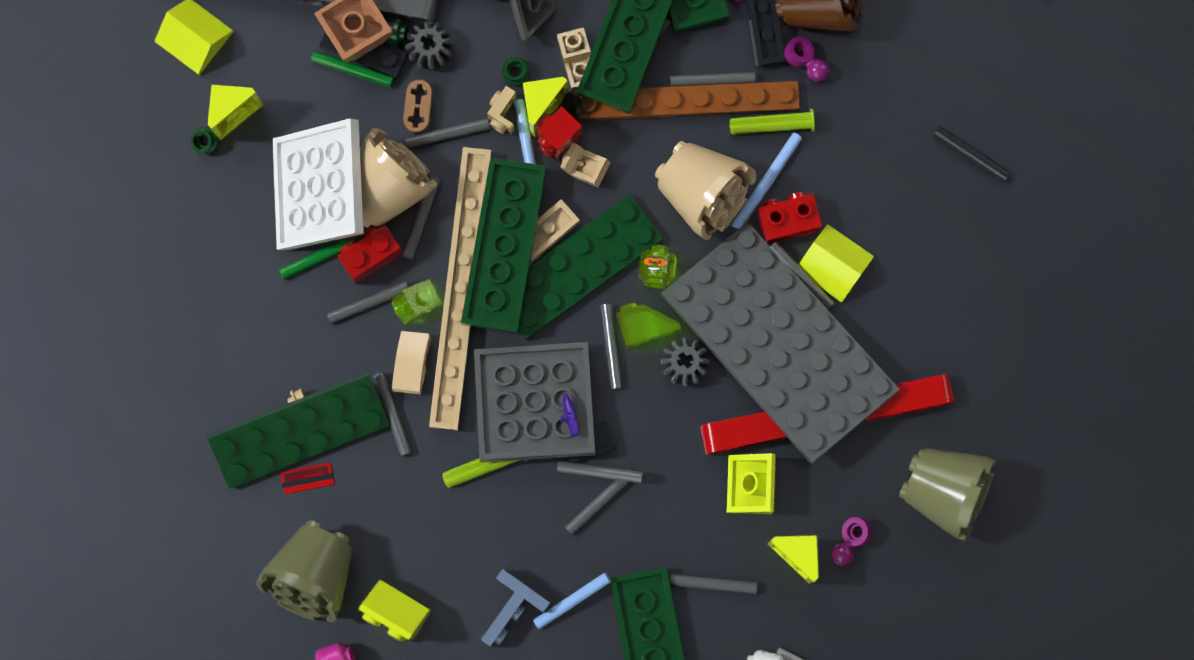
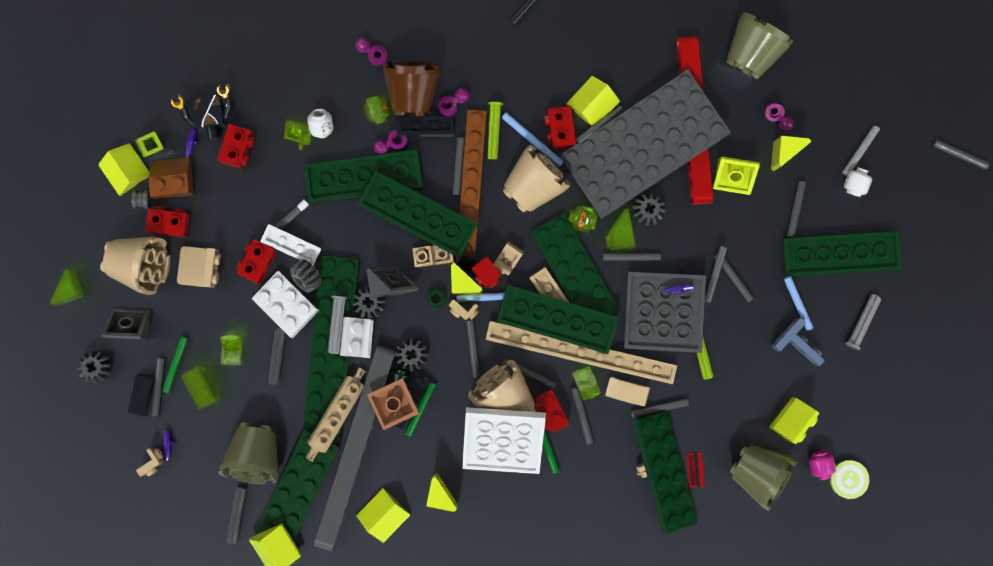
camera: 85 degrees left, 5 degrees up
dark green plate [190,126,218,155] -> none
medium nougat beam [403,80,433,135] -> none

